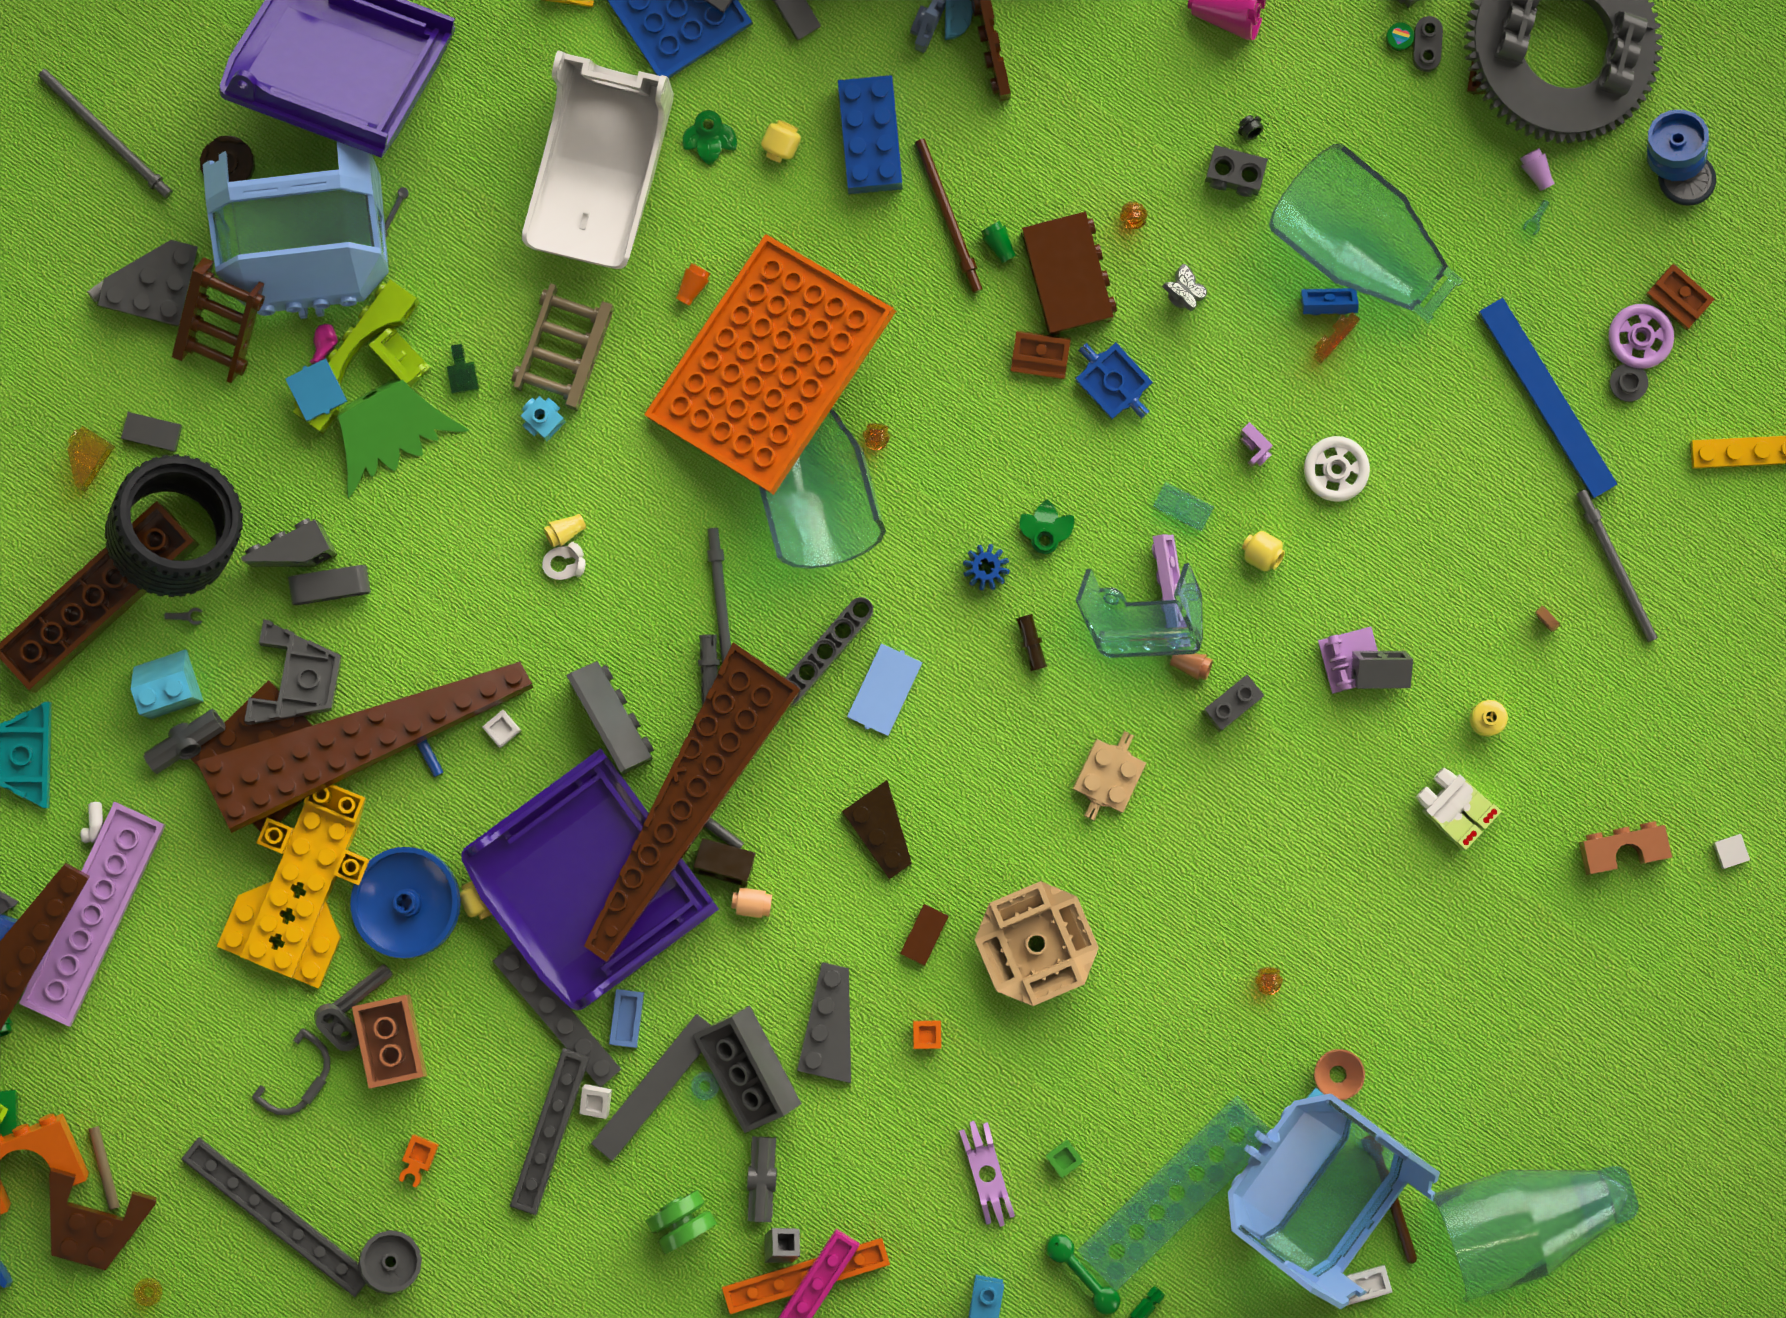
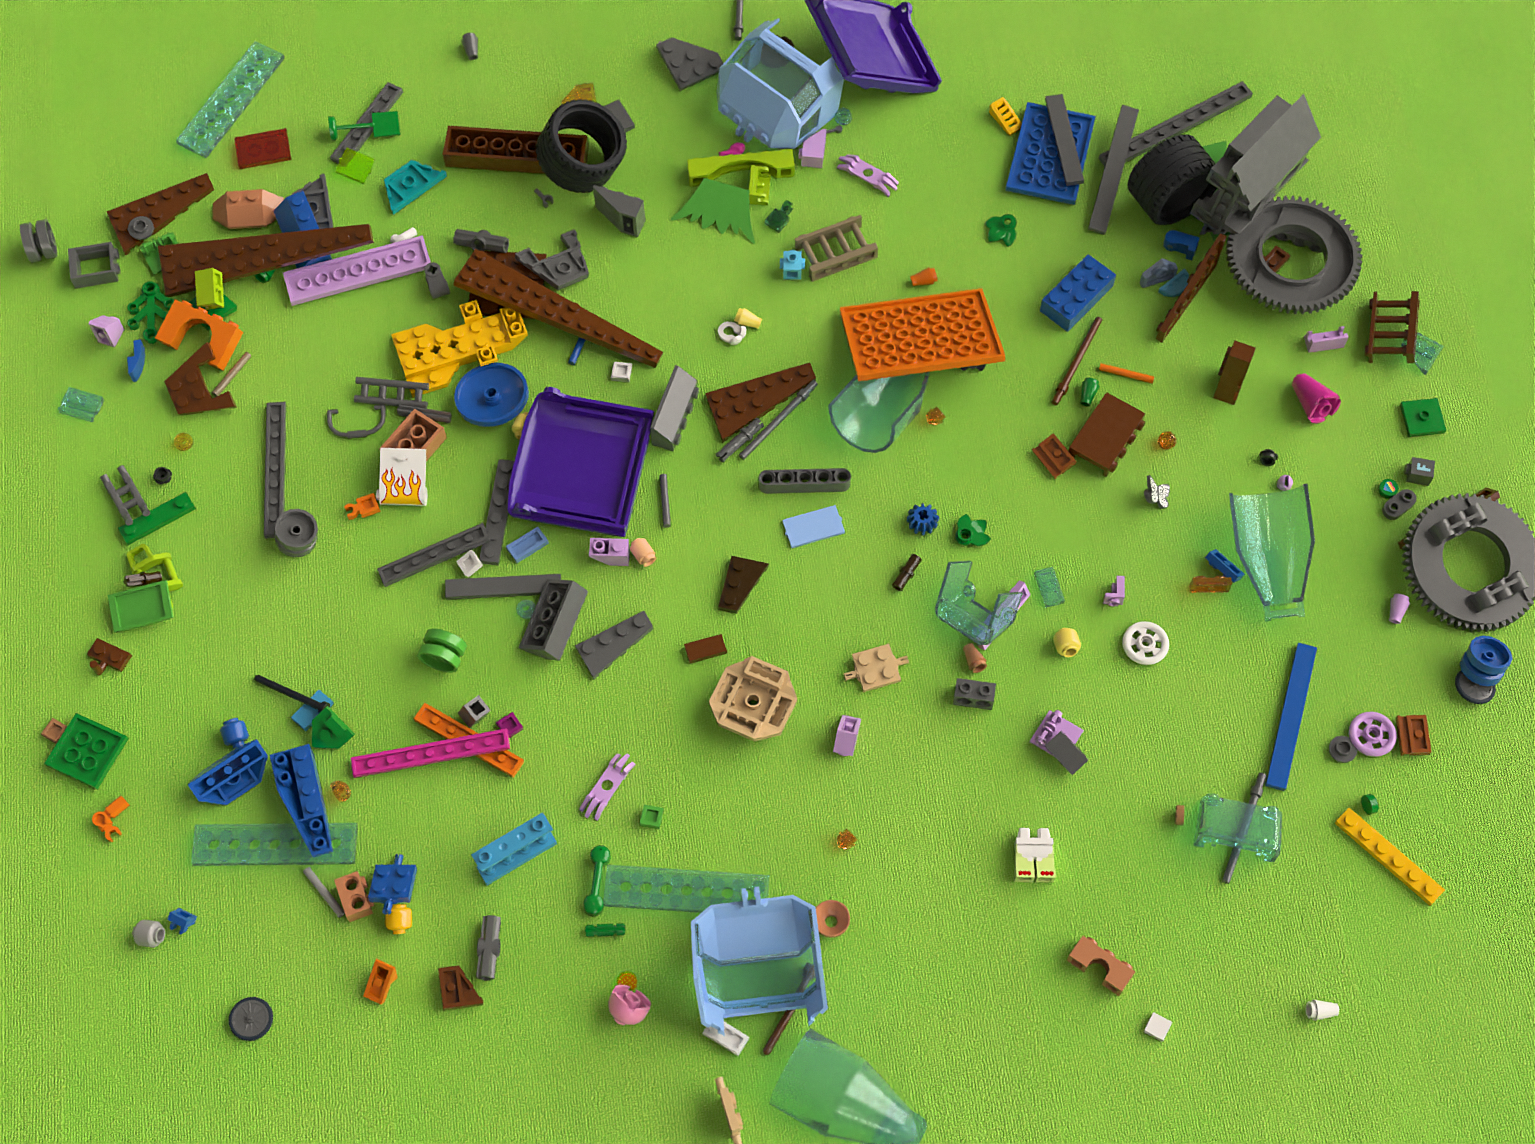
camera: 45 degrees right, 20 degrees down
medium azure slope [130,649,204,719] -> none
reddish brown fence [172,257,265,383] -> none
dark azure piece [285,358,348,422] -> none
dark grey beam [288,565,371,605] -> none
dark grey plate [314,1004,359,1051] -> none
white piece [522,51,674,269] -> none
reddish brown wing [584,642,801,963] -> none
dark brown hinge [694,838,756,887] -> none
dark grey piece [747,1136,777,1222] -> none
light yellow head [761,120,801,163] -> none
orange plate [913,1020,941,1049] -> none
blue plate [1075,342,1153,420] -> none
dark grey brick [1205,145,1268,197] -> none
light yellow head [1470,700,1508,737] -> none
clear light blue hand [1523,200,1550,235] -> none
none -> dark grey bar [354,377,429,409]
none -> white door [376,448,428,506]
none -> dark grey piece [424,262,450,299]
none -> magenta tile [496,712,523,738]
none -> lavender slope [589,538,630,566]
none -> reddish brown wing [705,362,816,443]
none -> lavender slope [798,129,826,168]
none -> lavender slope [833,715,861,756]
none -> clear light blue plate [835,108,852,125]
none -> lavender piece [837,154,899,197]
none -> orange bar [1099,363,1155,384]
none -> clear light blue windscreen [1193,793,1282,863]
none -> reddish brown wedge [1213,340,1256,405]
none -> lavender hinge [1277,475,1293,491]
none -> green tile [1361,794,1379,815]

